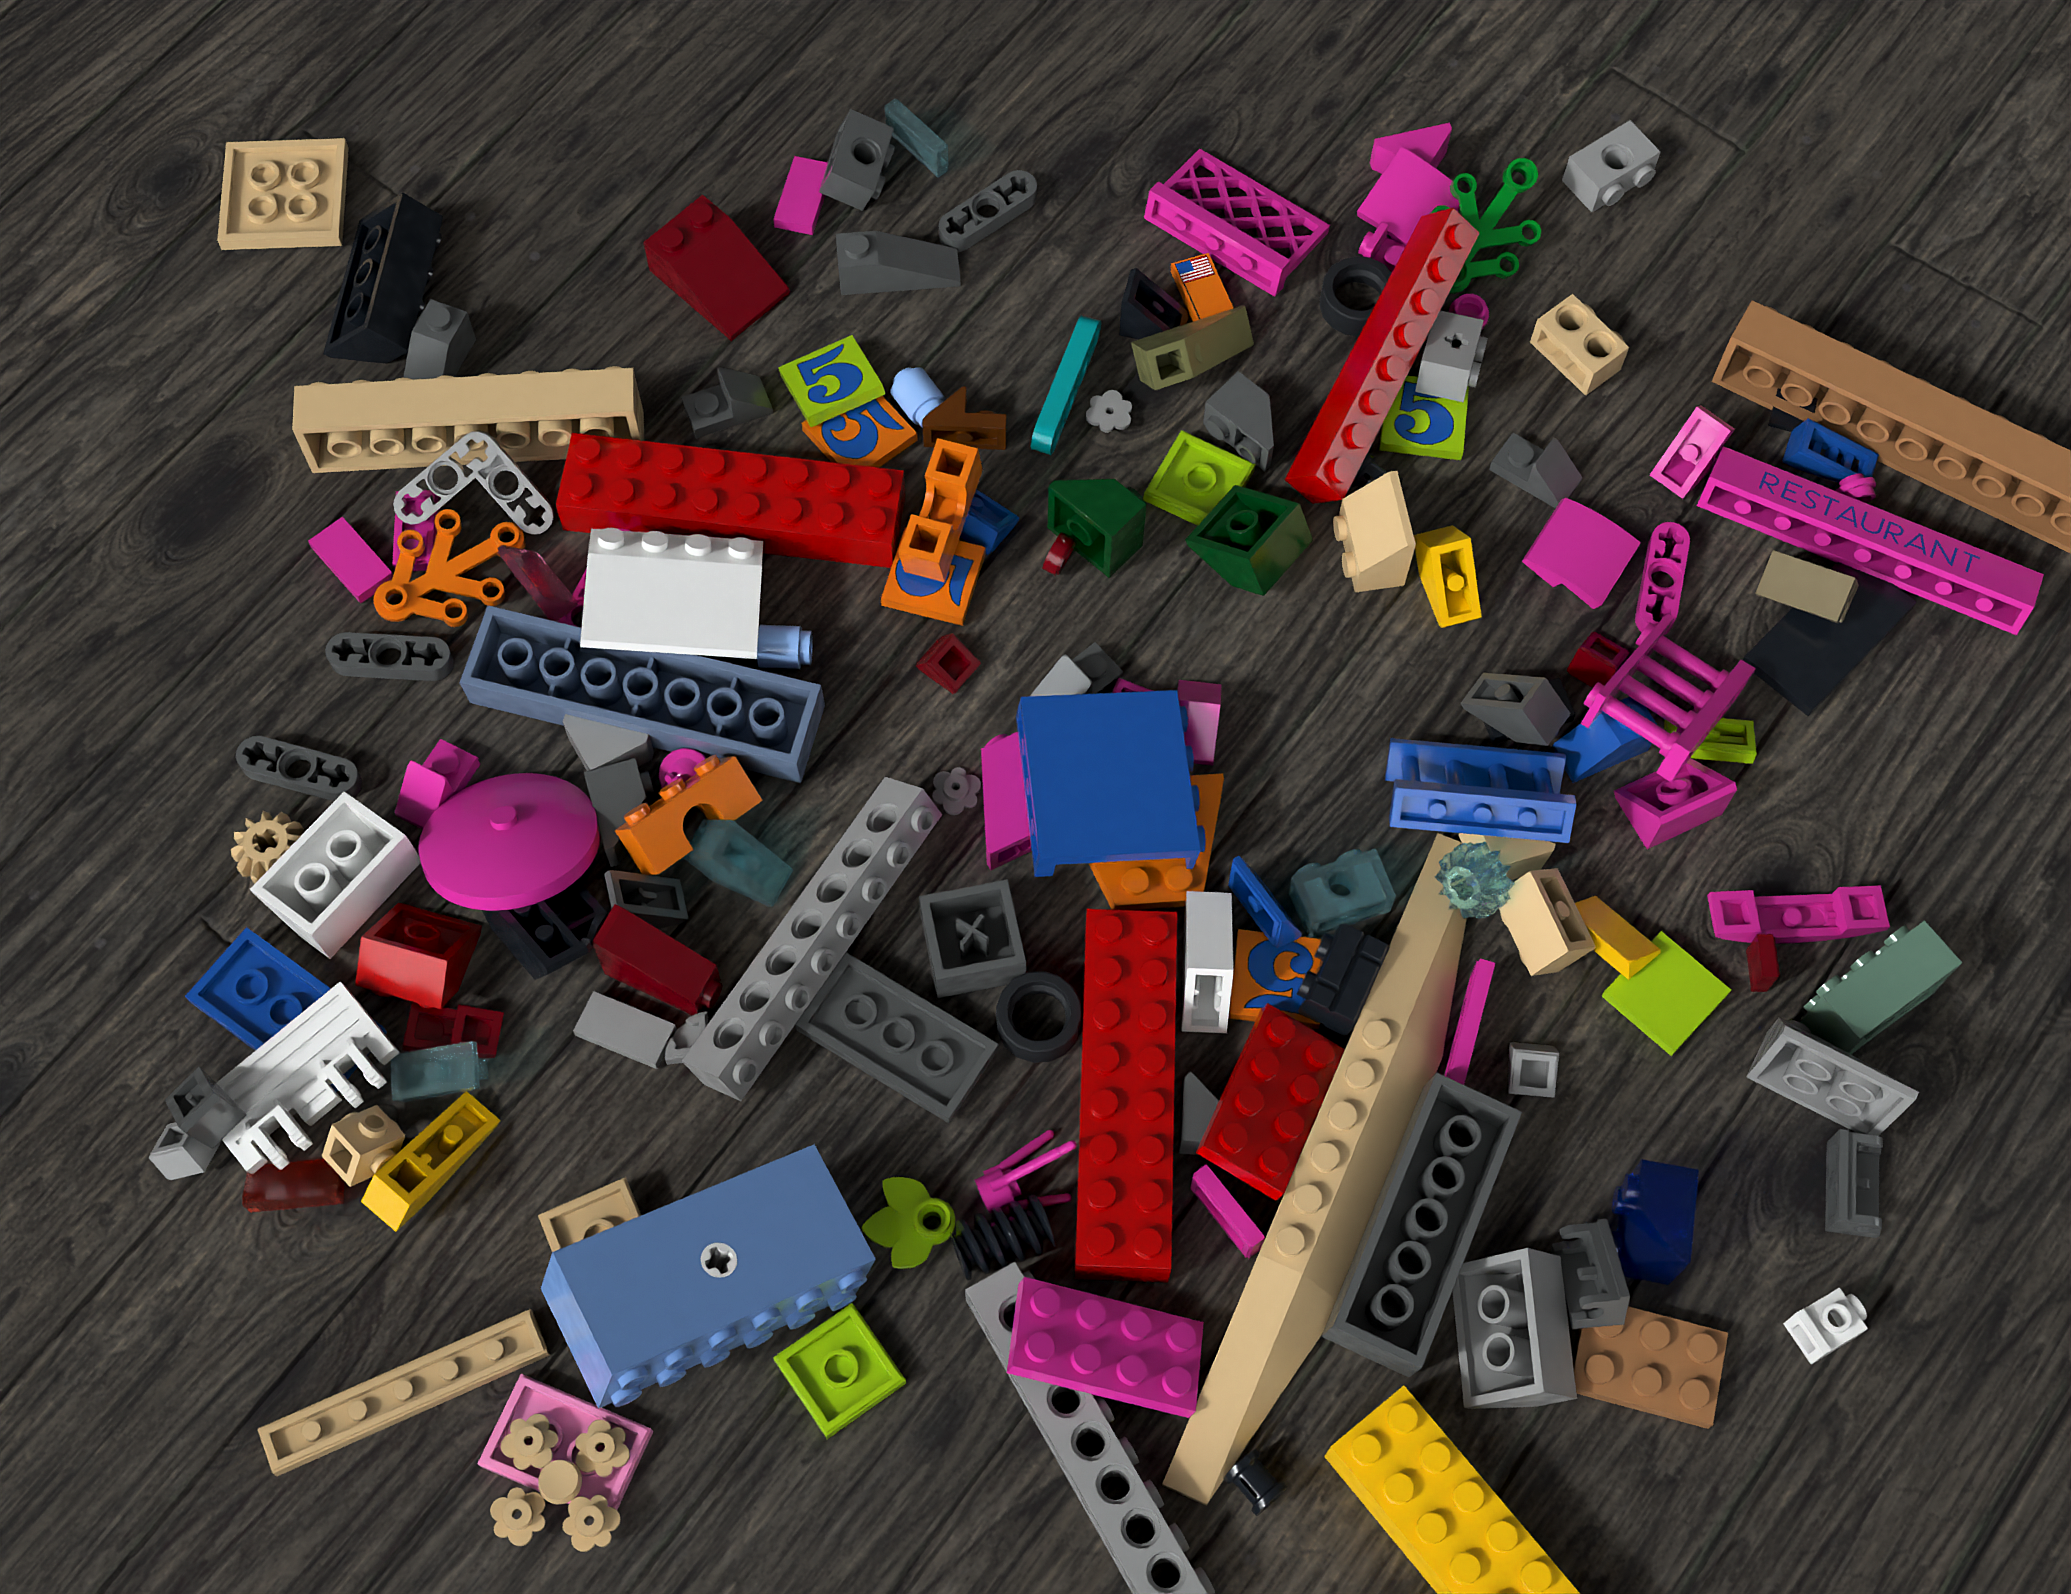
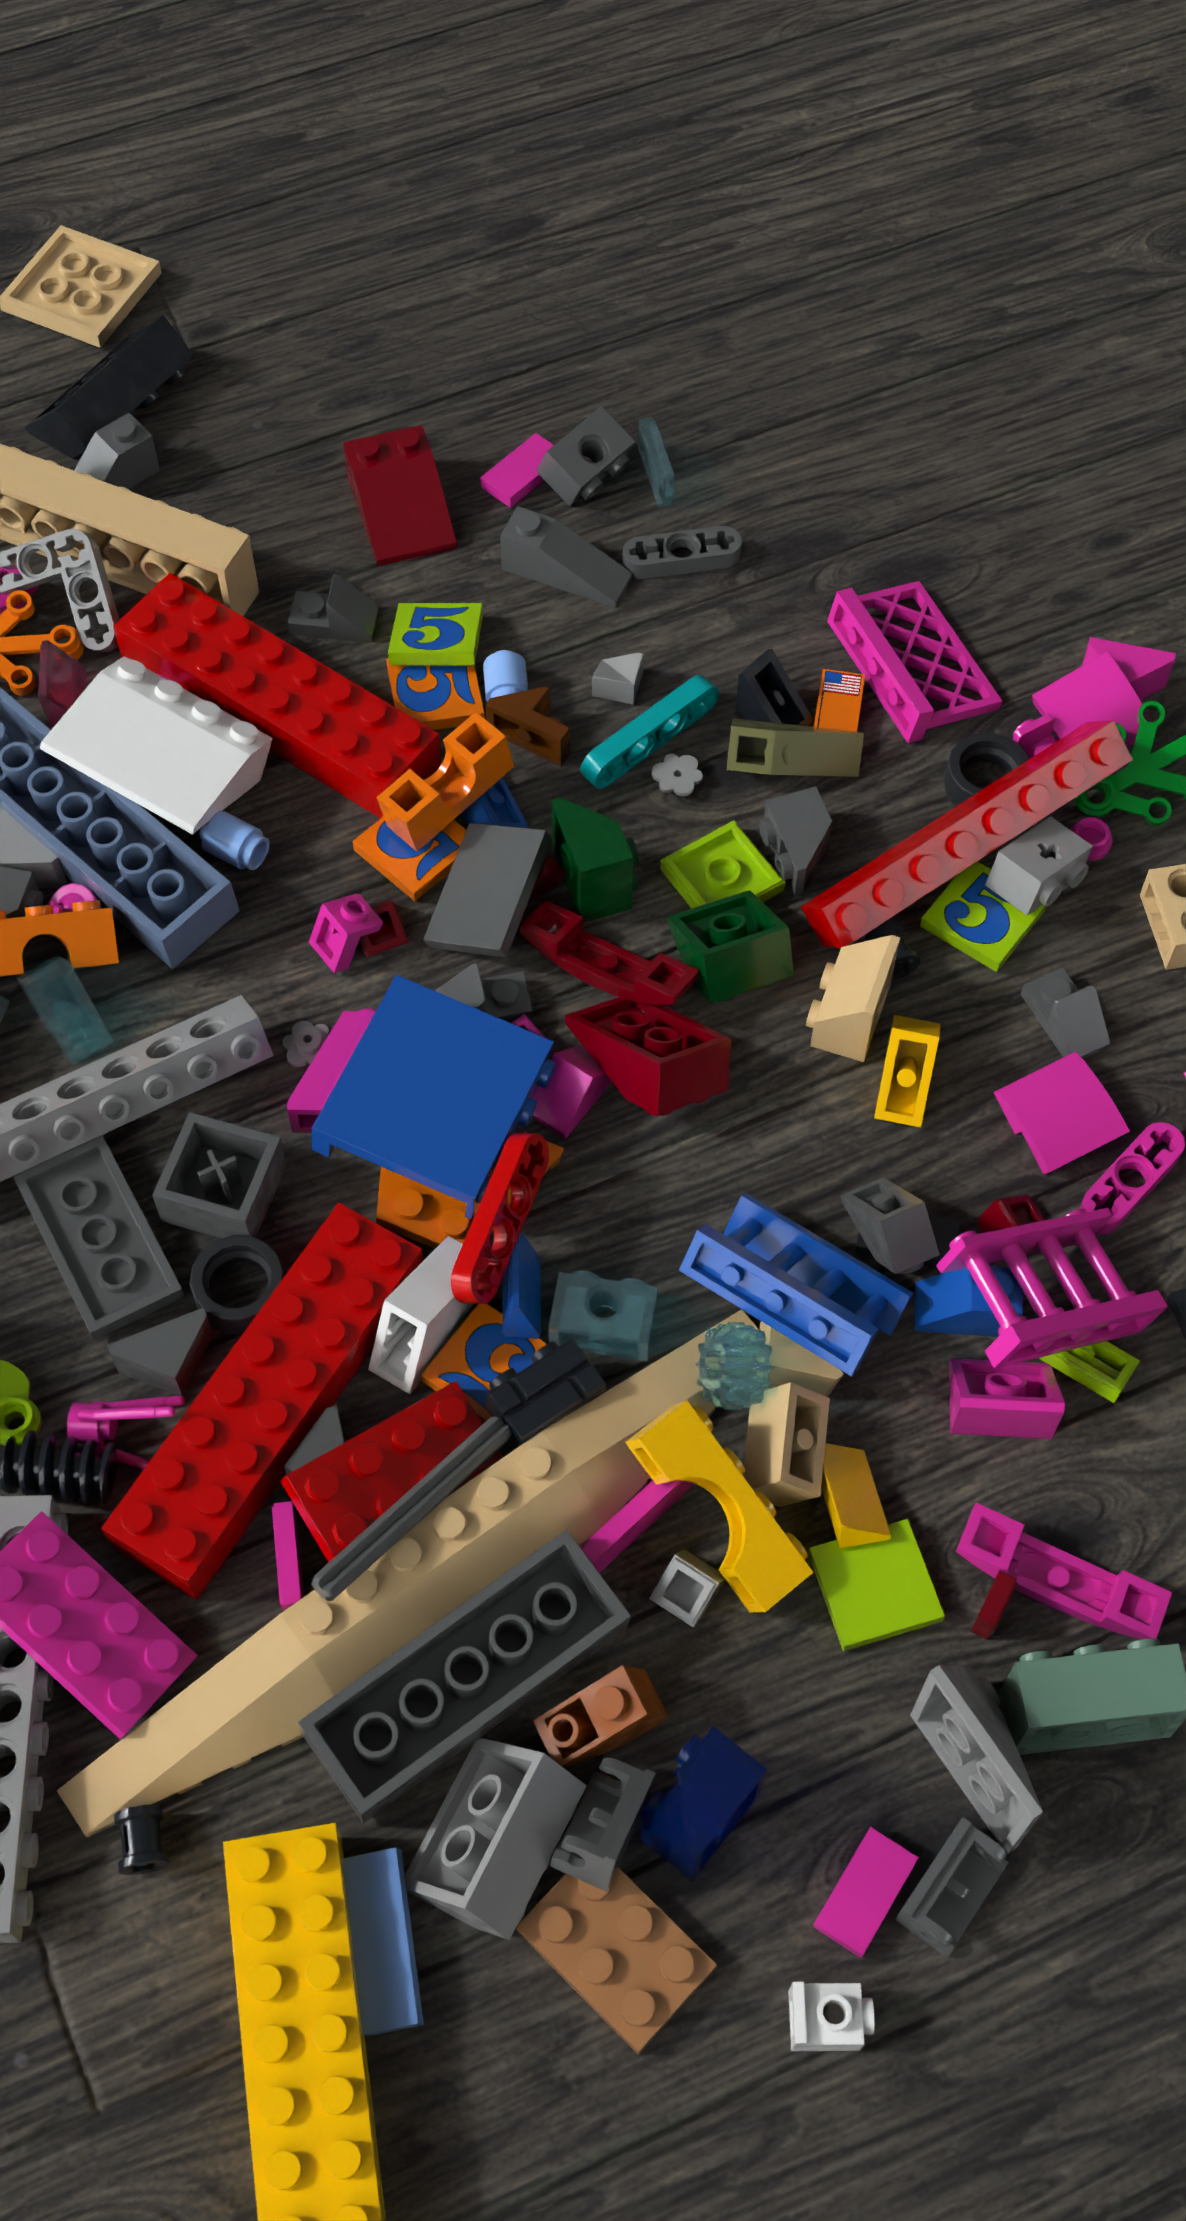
camera: 30 degrees right, 5 degrees down
none -> dark grey slope [107,1308,213,1396]
none -> dark pink bracket [309,894,383,973]
none -> dark grey axle [311,1416,512,1602]
none -> medium blue tile [343,1847,424,2036]
none -> dark grey tile [423,823,552,958]
none -> red beam [451,1133,549,1304]
none -> dark red slope [520,900,699,1005]
none -> dark orange slope [533,1665,669,1769]
none -> dark red slope [565,997,731,1116]
none -> light grey slope [592,653,644,705]
none -> yellow arch [625,1400,813,1613]
none -> dark pink tile [813,1827,919,1958]

